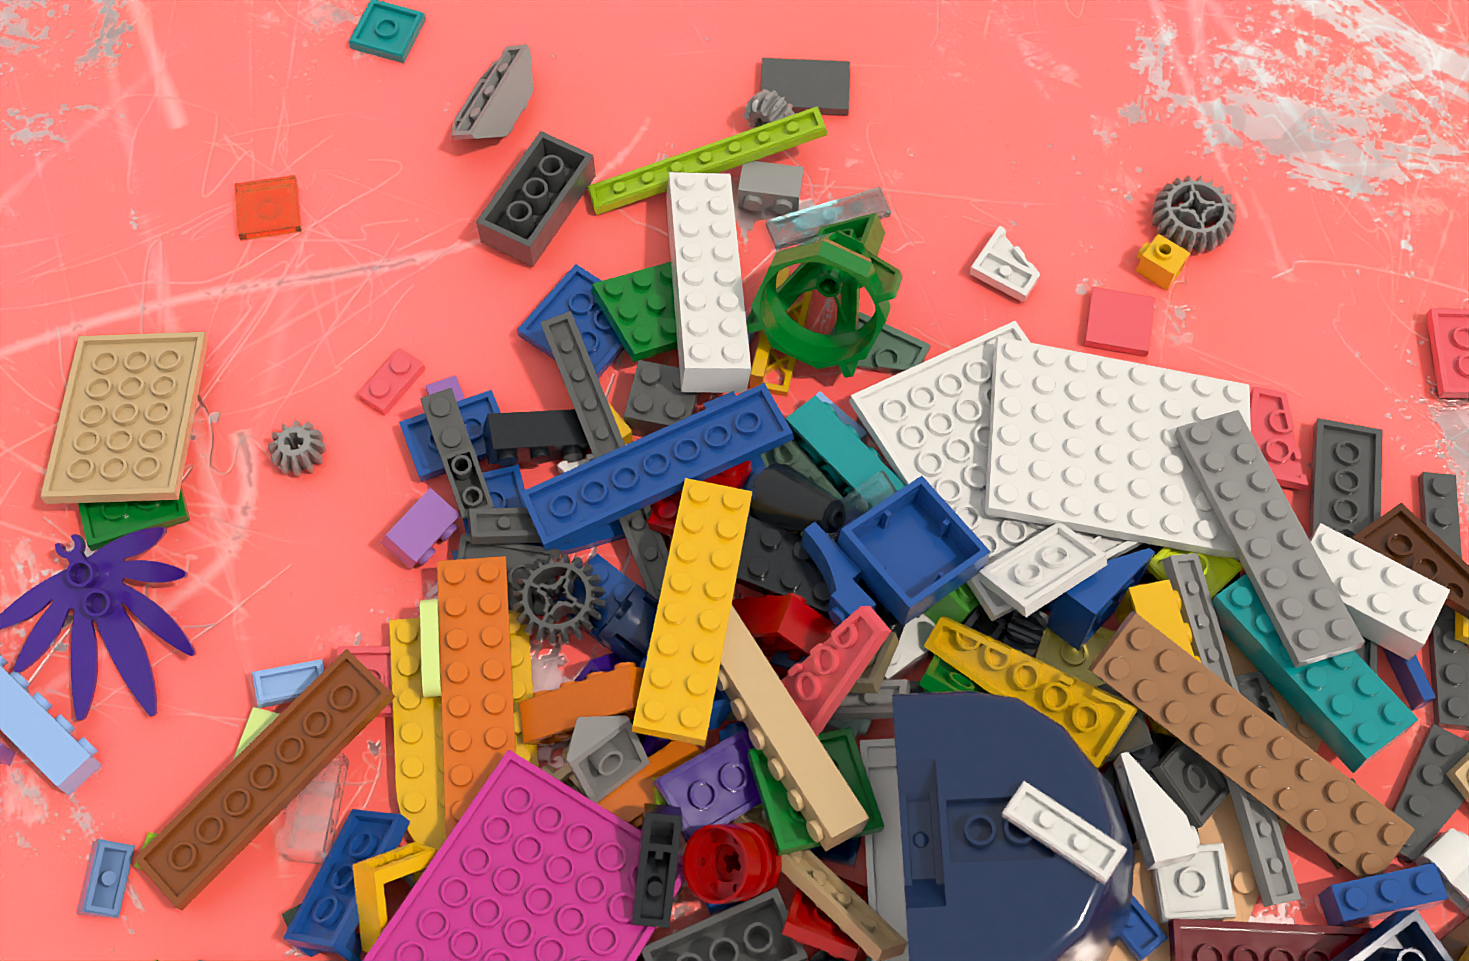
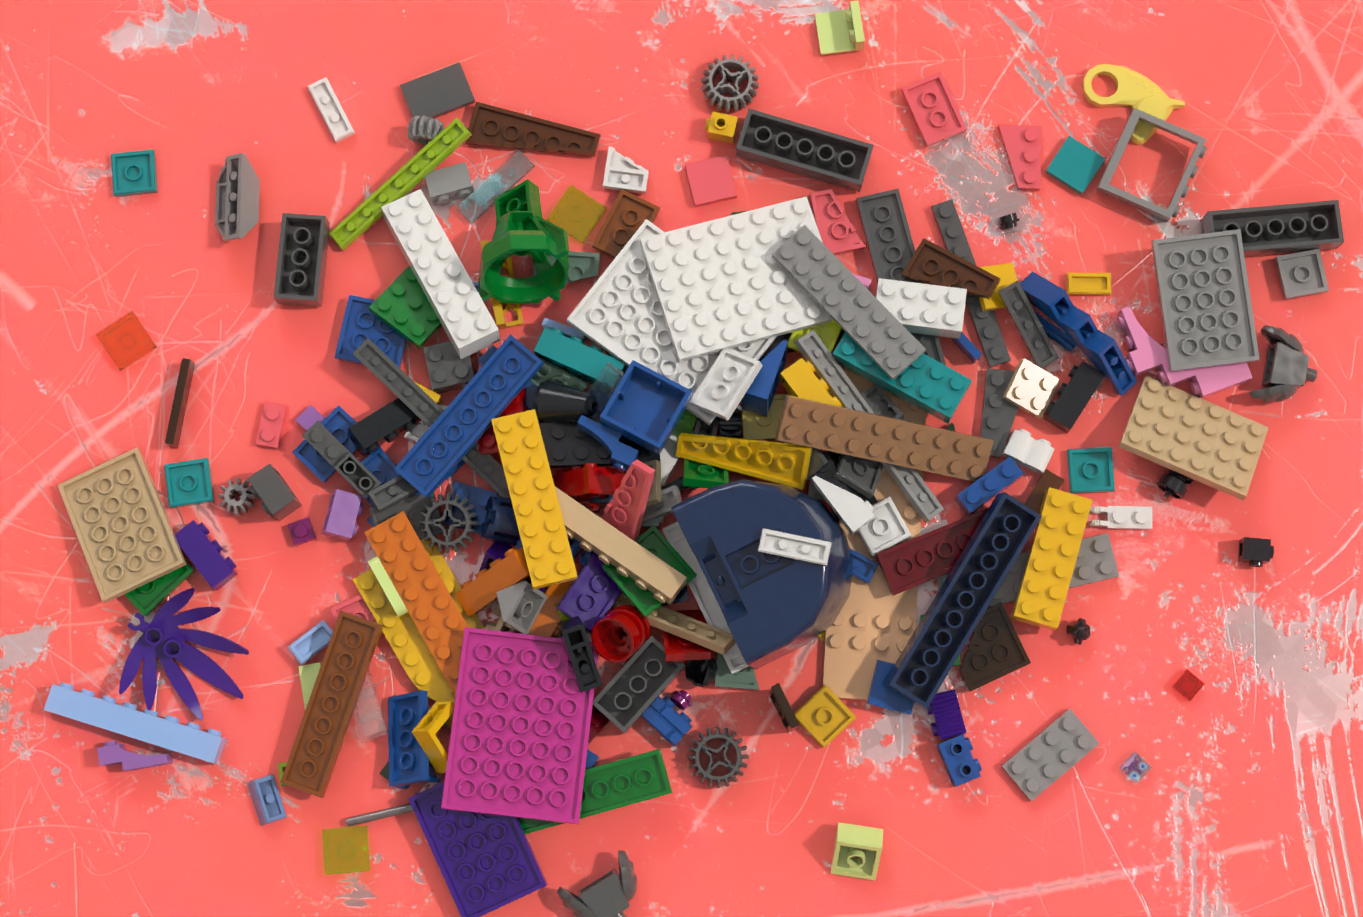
camera: 20 degrees left, 15 degrees up
none -> teal tile [164,458,215,509]
none -> dark brown tile [165,358,195,448]
none -> dark purple brick [175,520,238,590]
none -> dark grey brick [248,463,302,521]
none -> magenta plate [287,517,317,546]
none -> white tile [307,77,356,143]
none -> reddish brown wing [465,102,601,157]
none -> clear neon green tile [547,184,607,244]
none -> dark orange plate [592,189,660,258]
none -> dark grey brick [736,108,874,192]
none -> yellowish green bracket [815,0,865,55]

